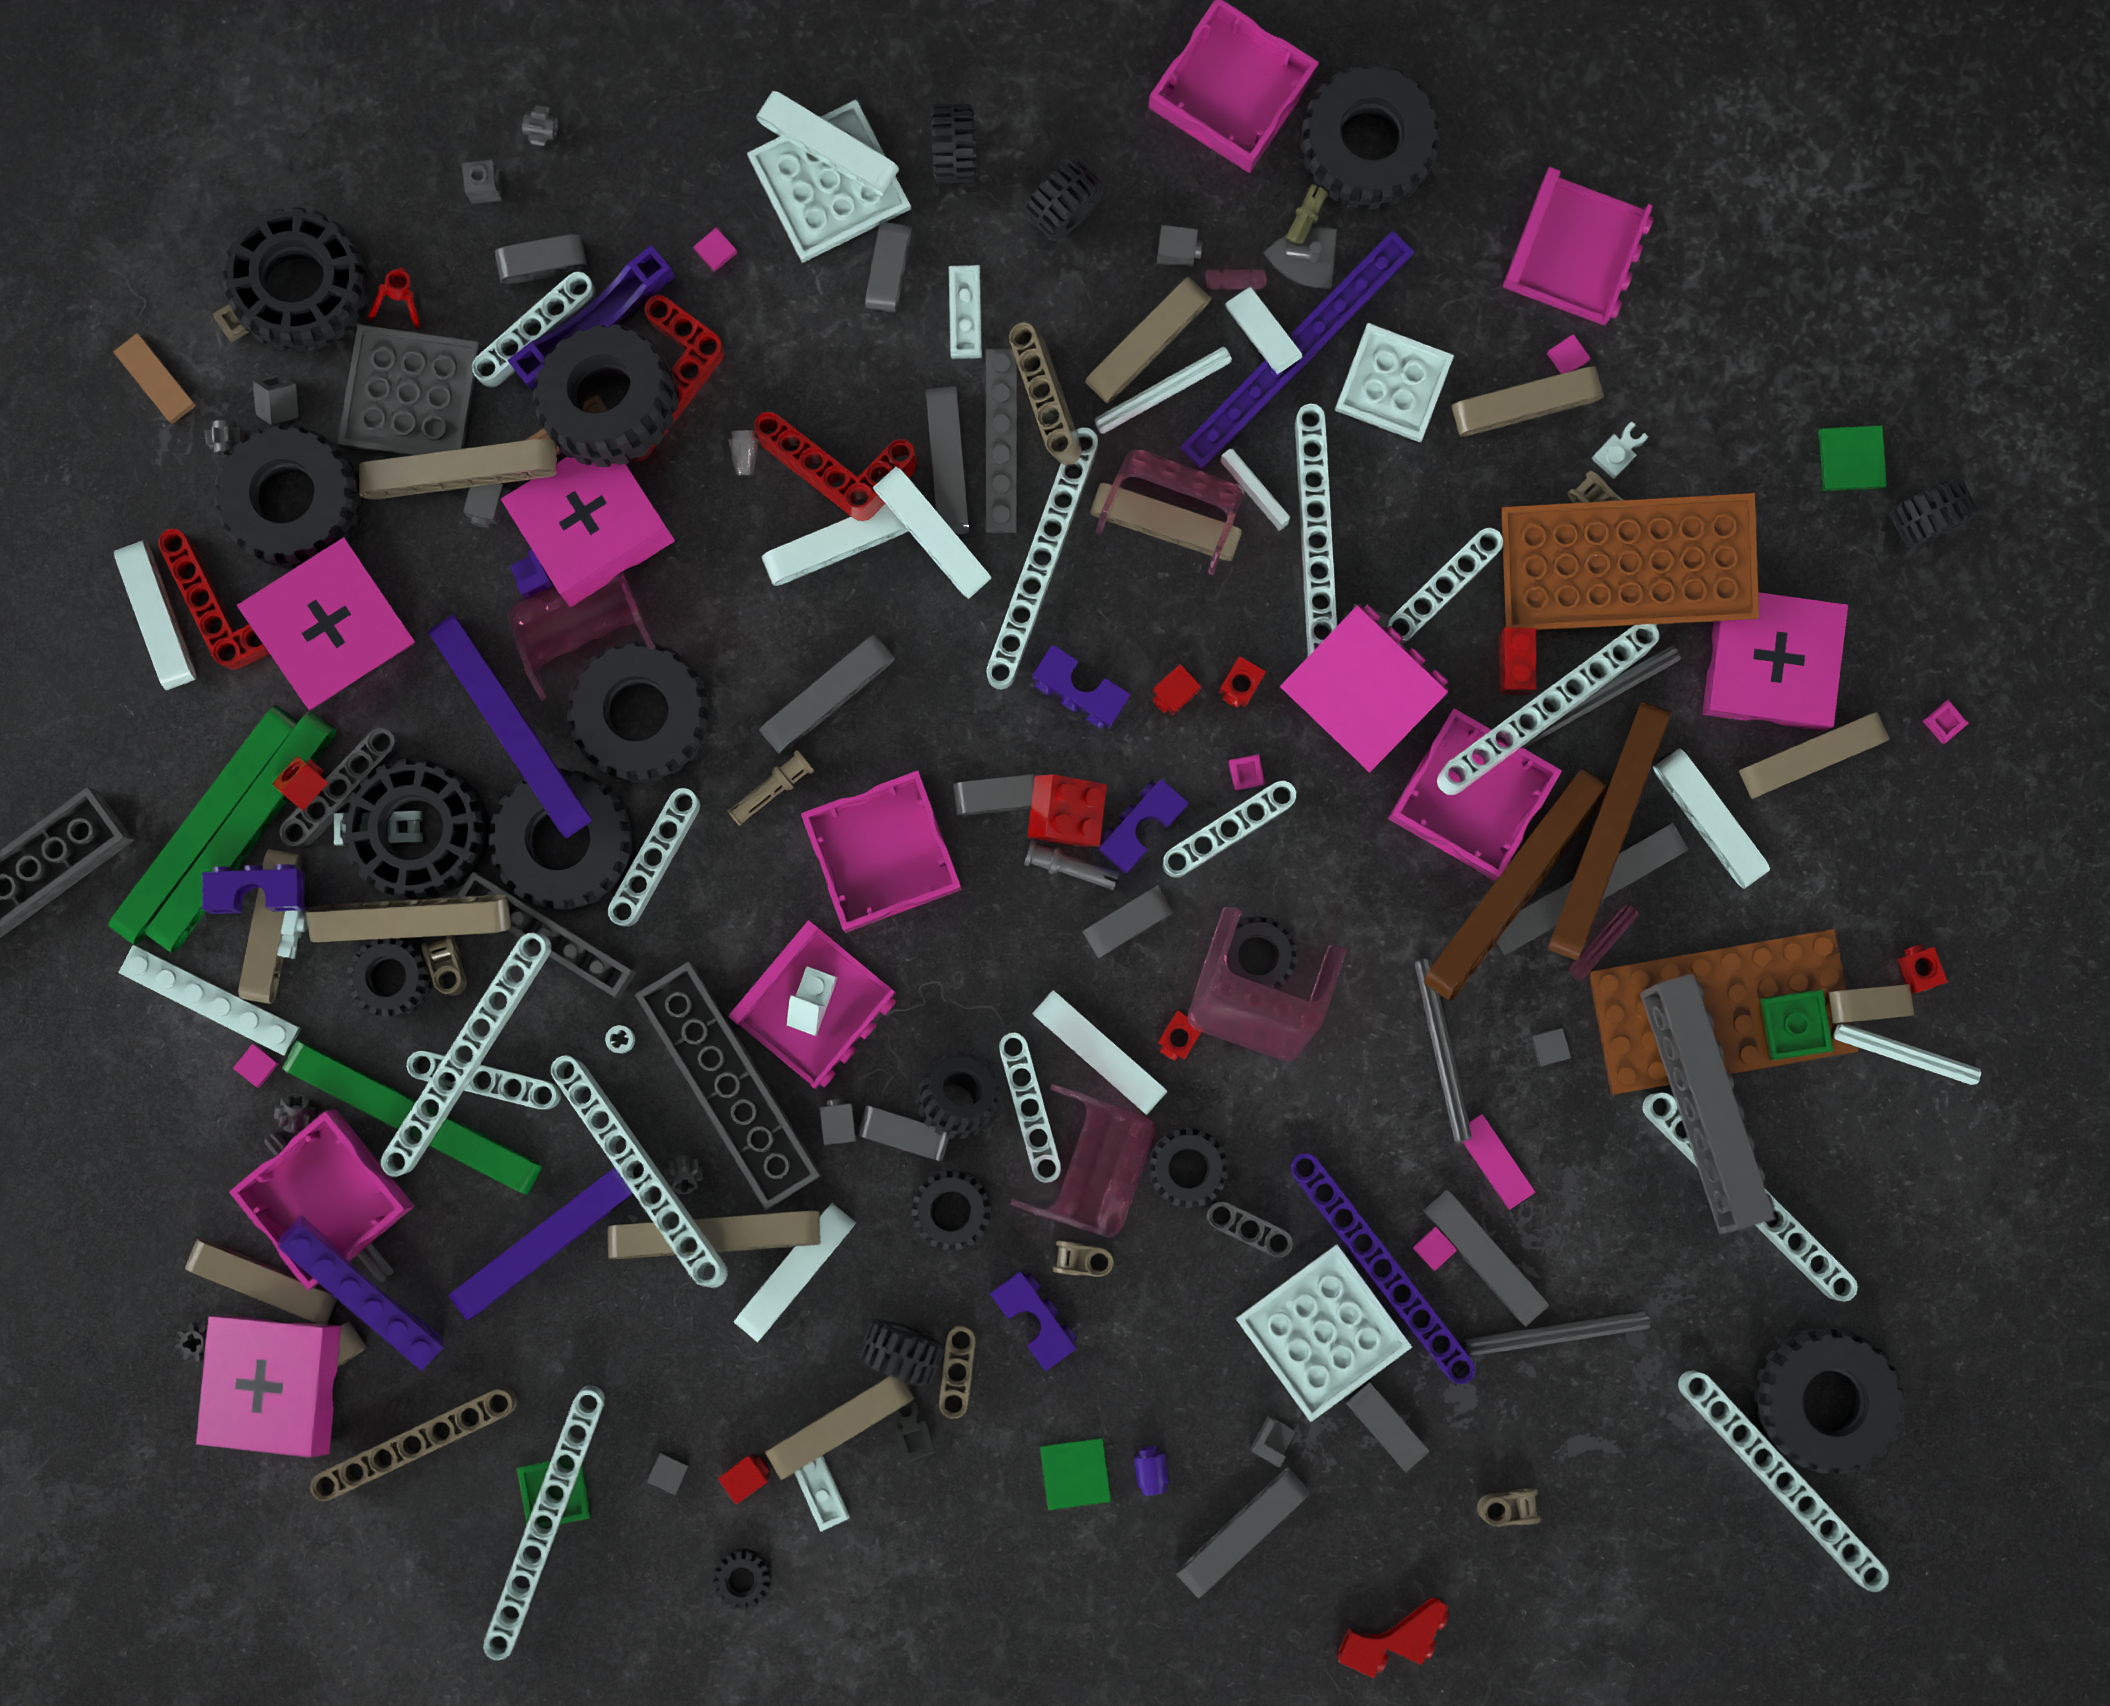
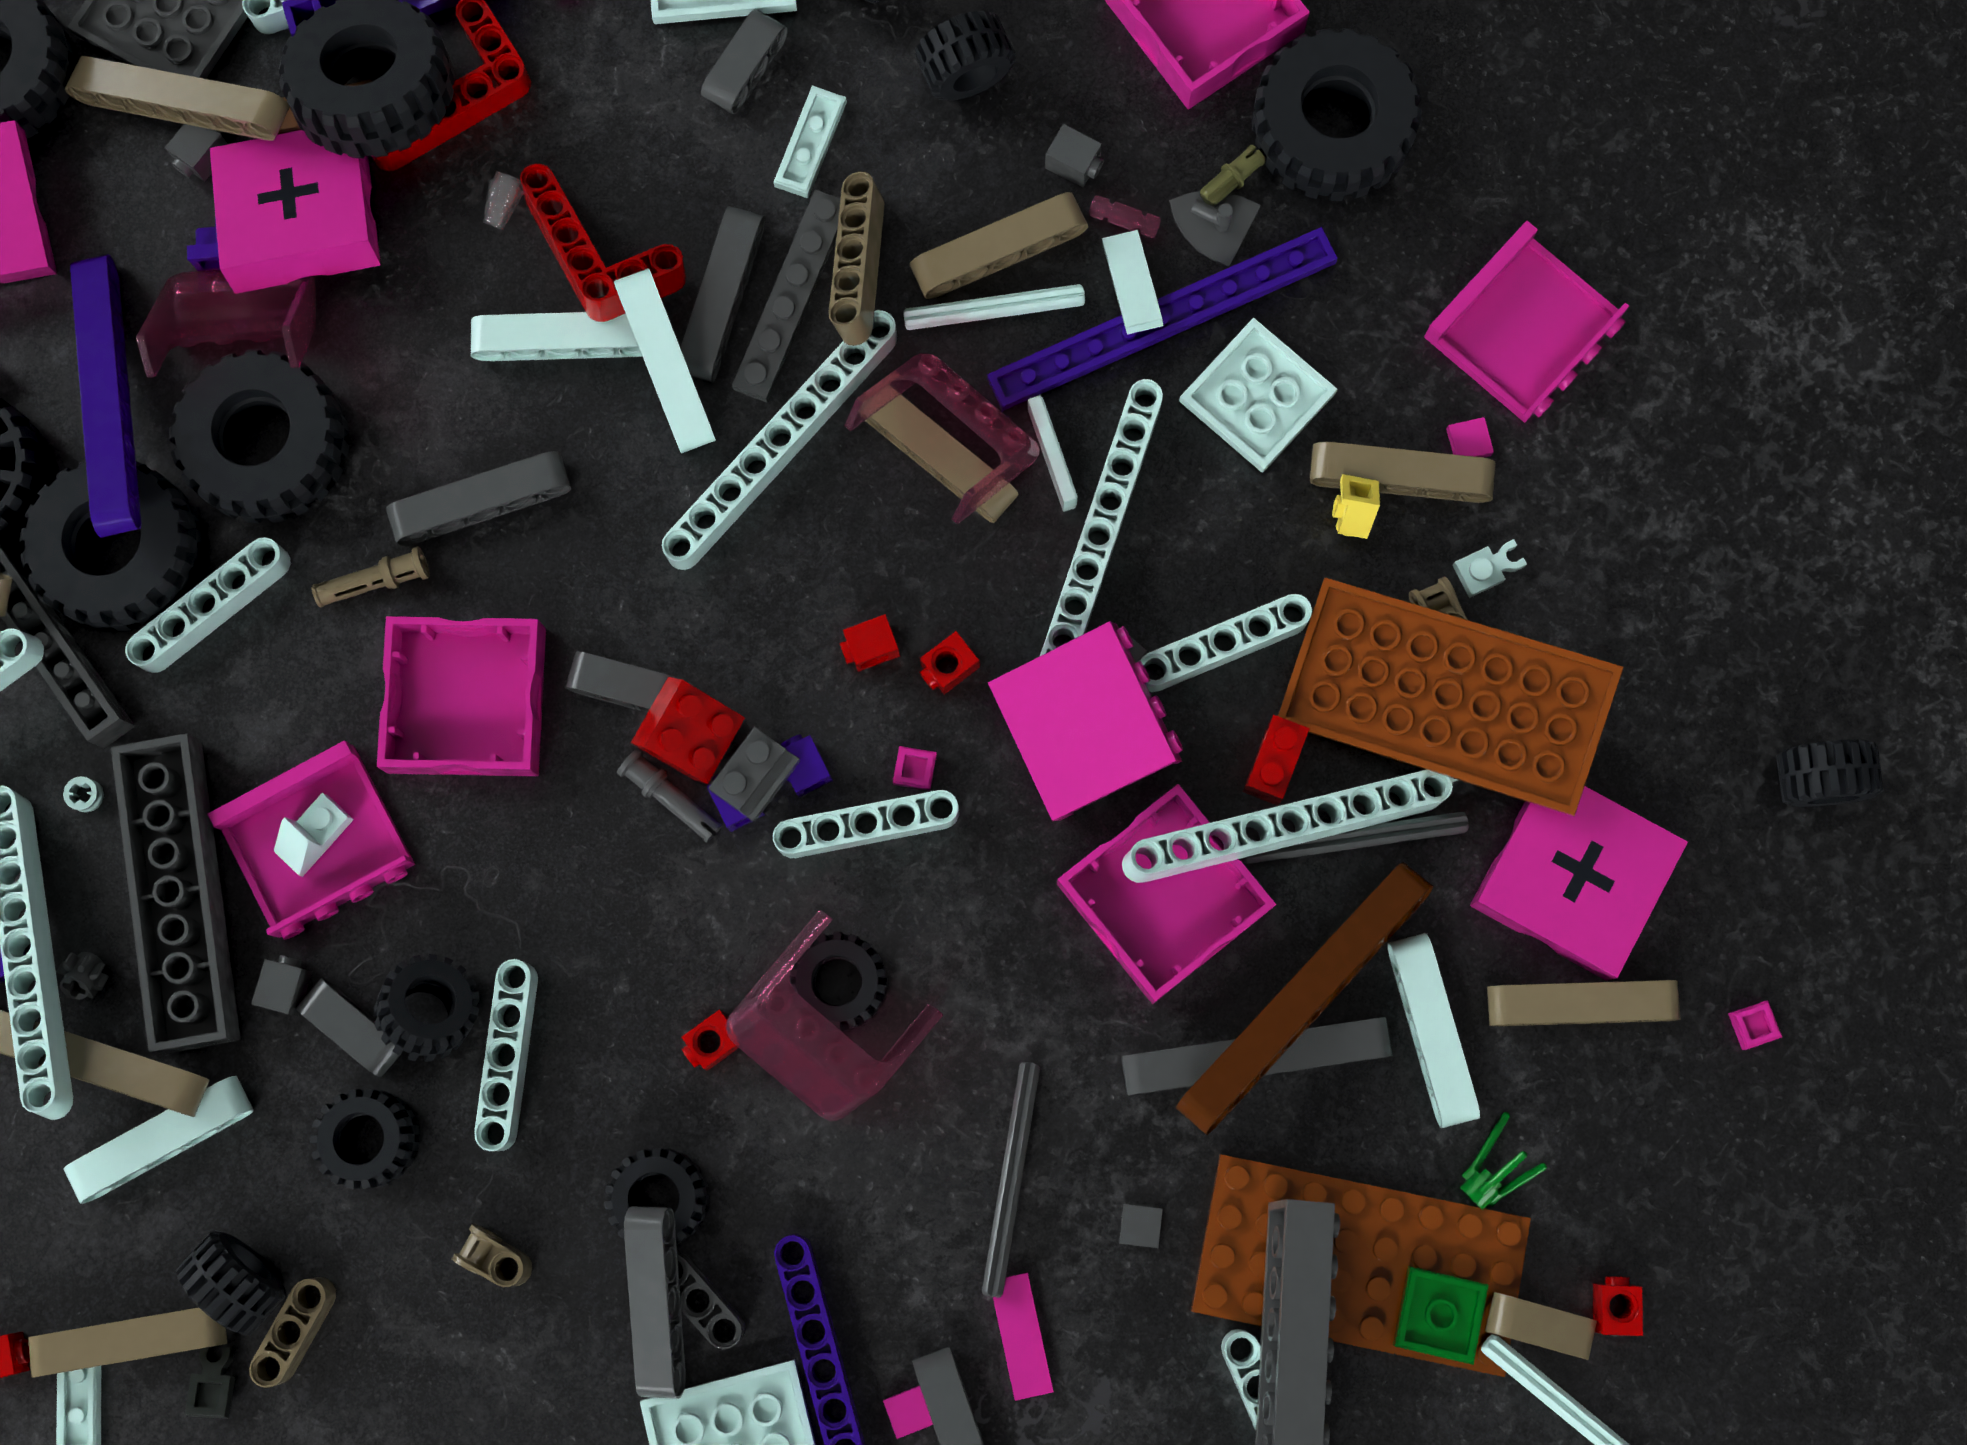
camera: 25 degrees right, 5 degrees down
dark purple arch [990,1270,1077,1371] -> none
clear pink windscreen [1010,1084,1155,1237] -> none
dark purple arch [1032,645,1131,729] -> none
light aqua beam [1032,990,1167,1115] -> none
dark grey beam [1082,885,1175,959] -> none
reddish brown beam [1424,768,1610,1001] -> none
clear pink axle [1568,904,1639,981] -> none
green tile [1819,426,1887,491] -> none
none -> dark grey beam [624,1206,686,1399]
none -> dark grey plate [708,727,800,823]
none -> light yellow brick [1332,474,1380,539]
none -> green plant [1460,1112,1547,1211]

